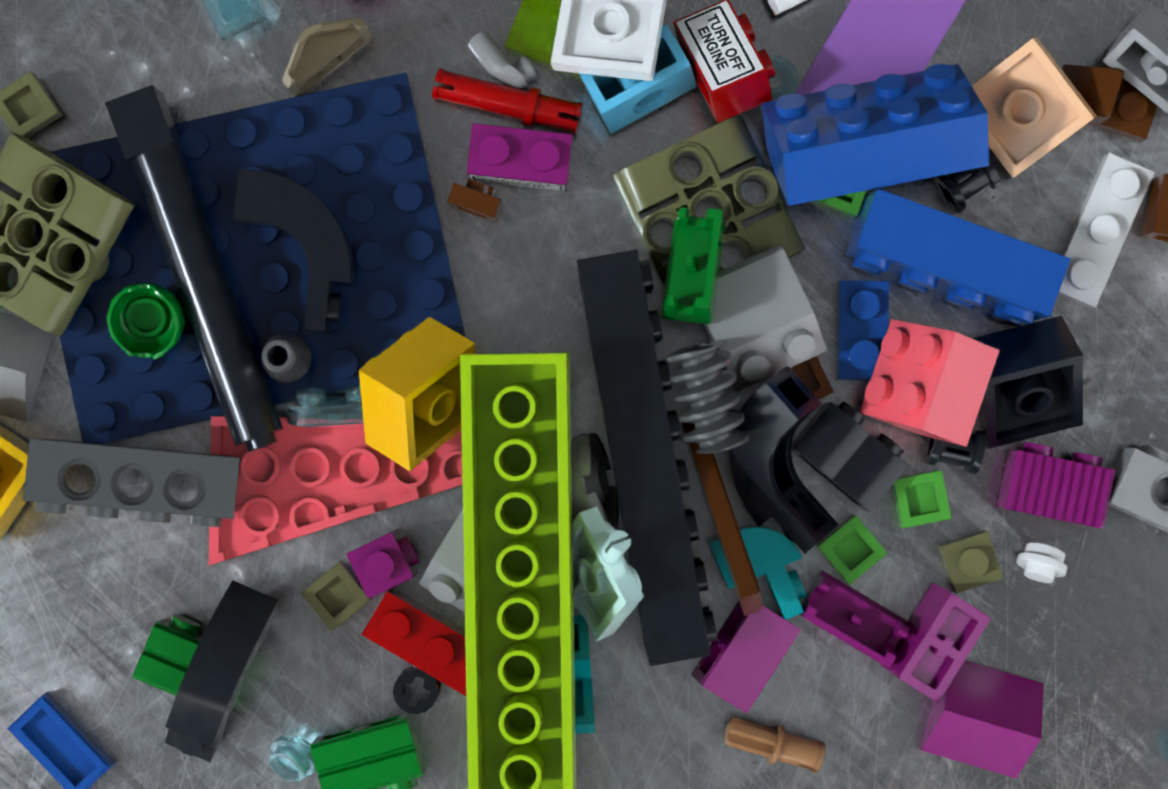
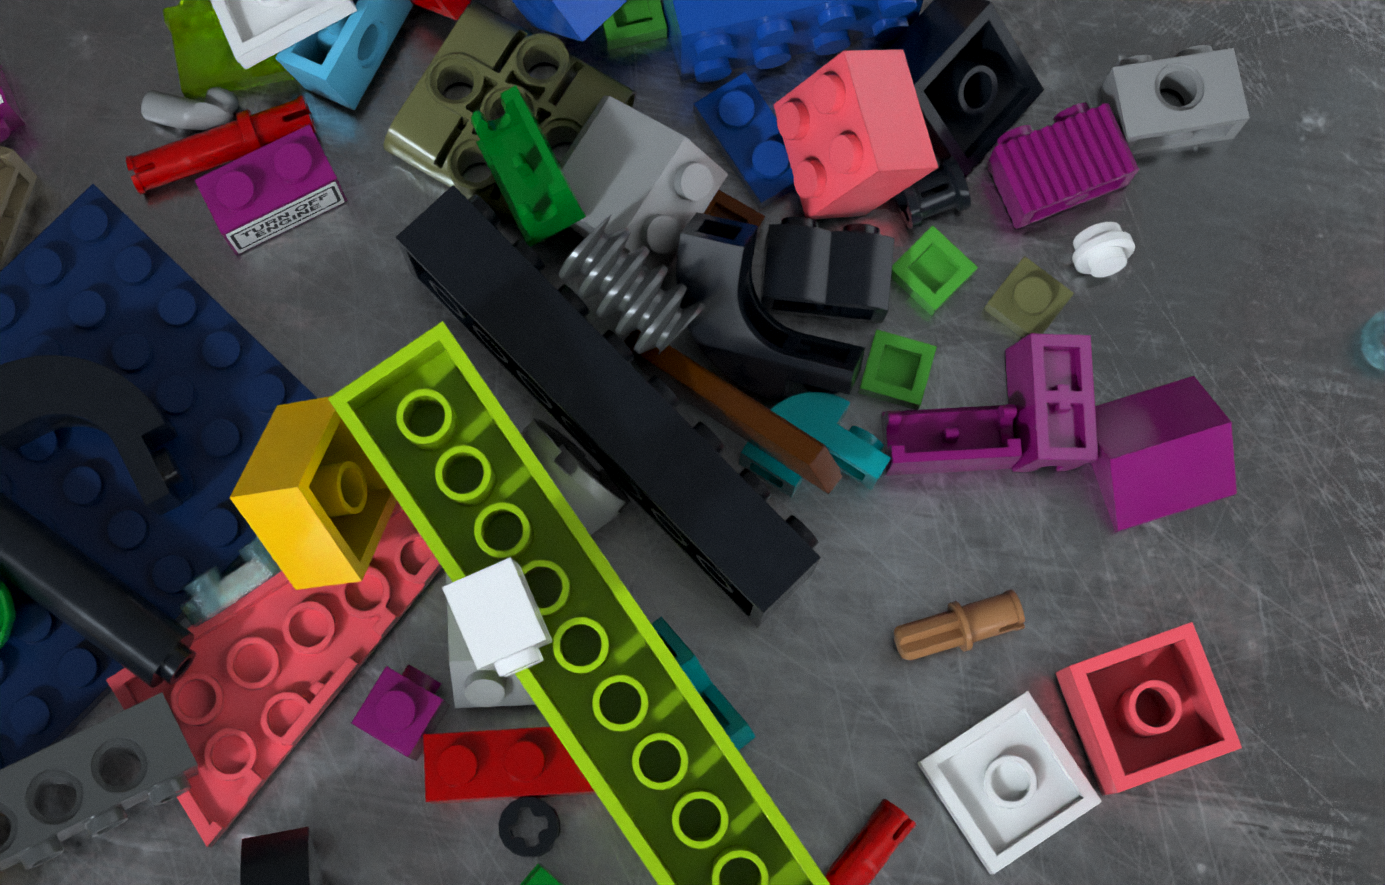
camera: 35 degrees left, 10 degrees down
flat silver cone [261,333,311,383] -> none
olive plate [301,560,373,631] -> none
reddish brown plate [447,179,503,223] -> none
light aqua plate [572,506,644,641] -> none
magenta hinge [691,601,801,714] -> none
none -> white brick [442,557,553,677]

